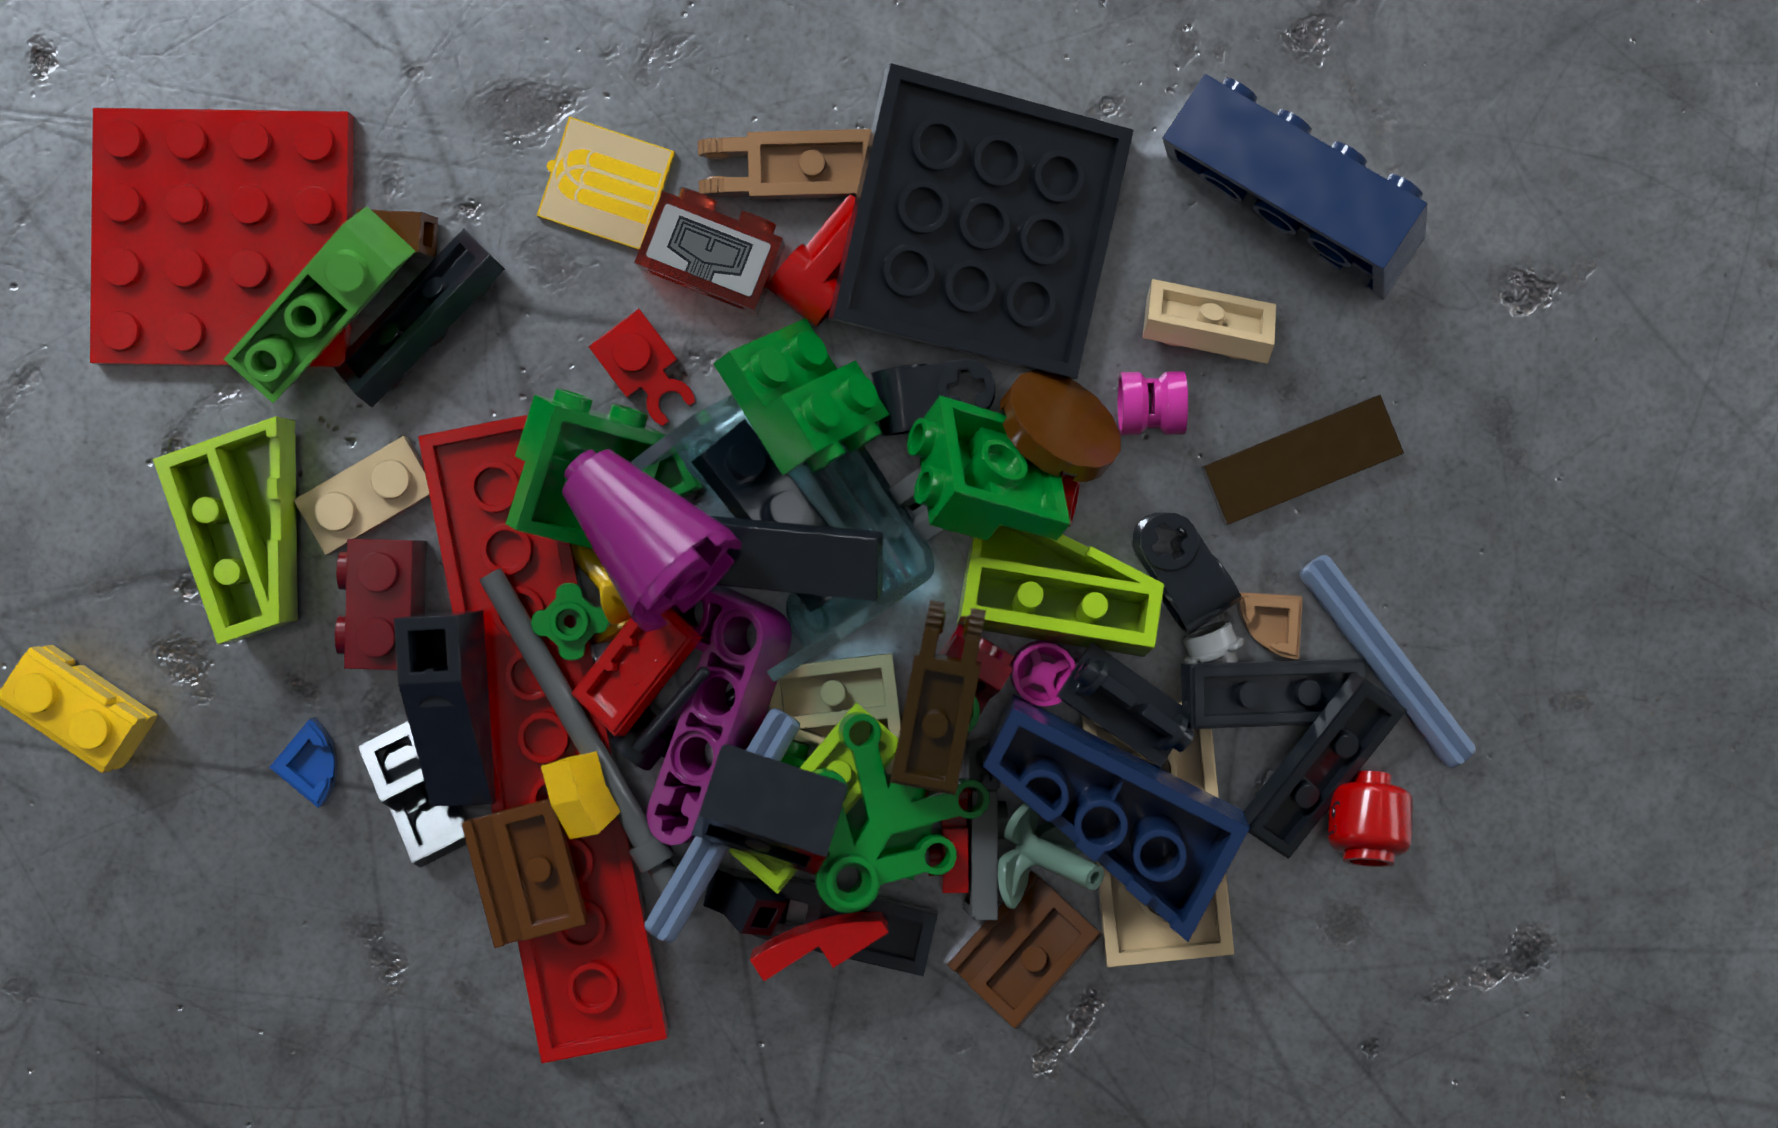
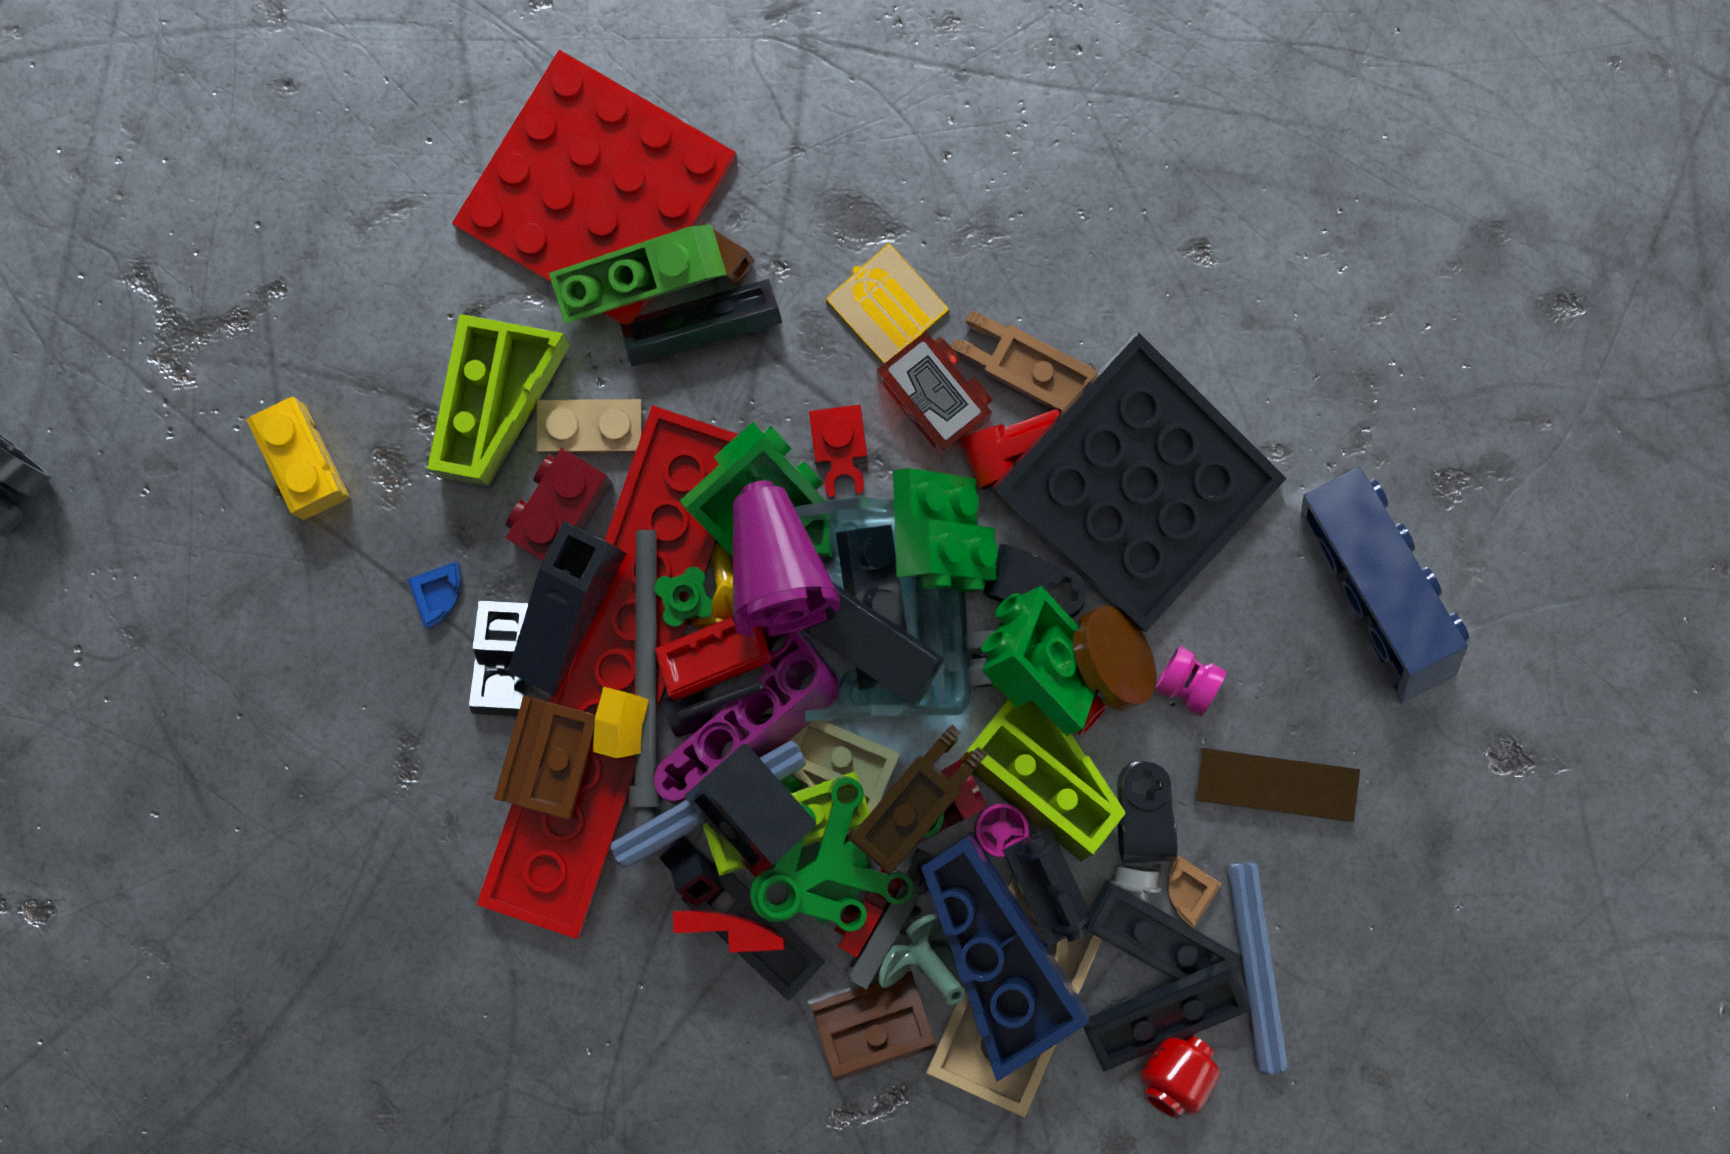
camera: 30 degrees right, 5 degrees down
tan plate [1142,279,1276,364] -> none

